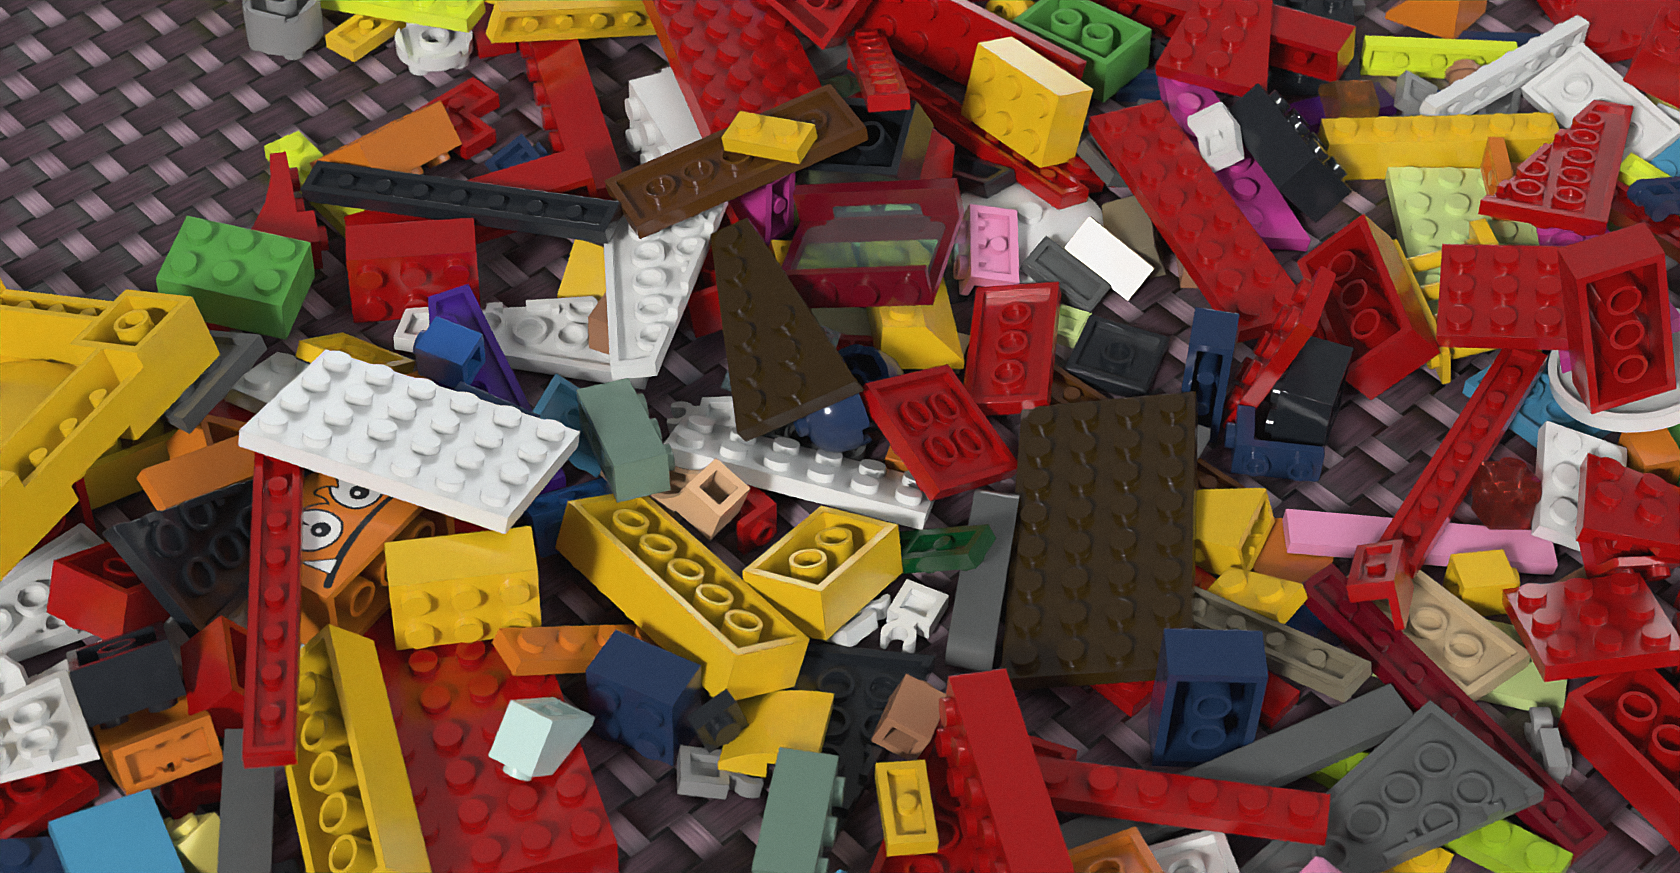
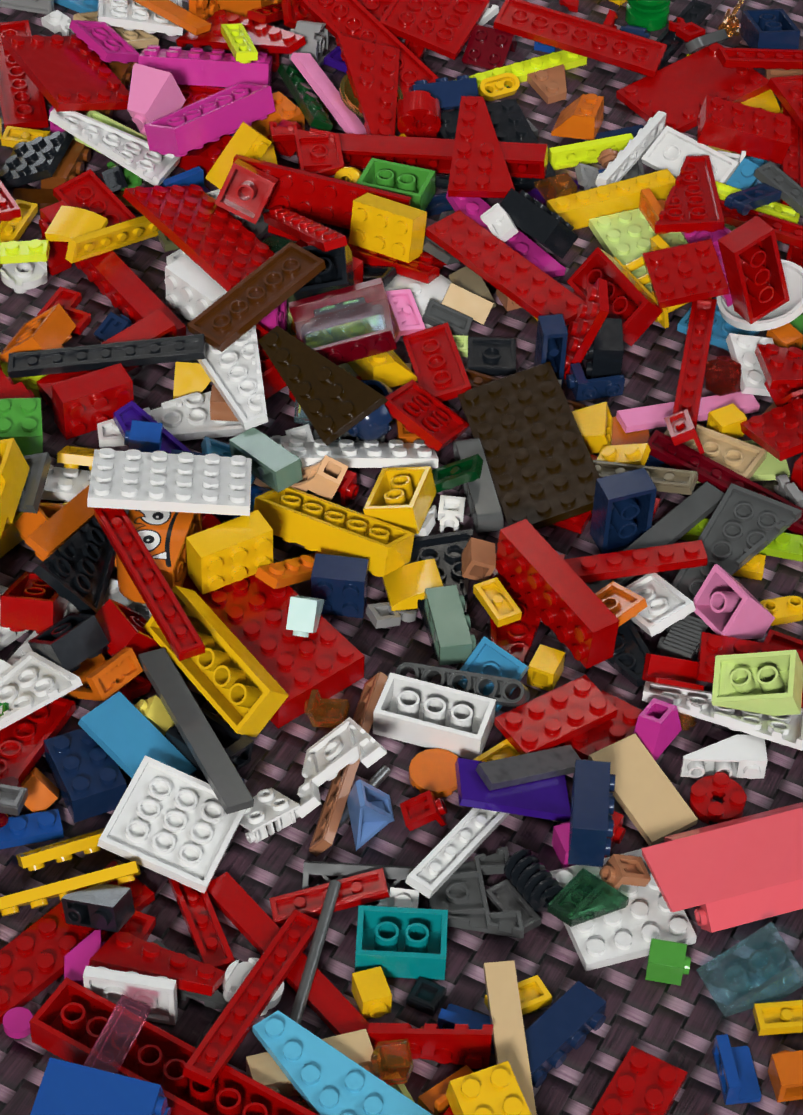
camera: 20 degrees left, 0 degrees up
black plate [686,689,749,753] -> none
yellow plate [721,111,817,164] -> none

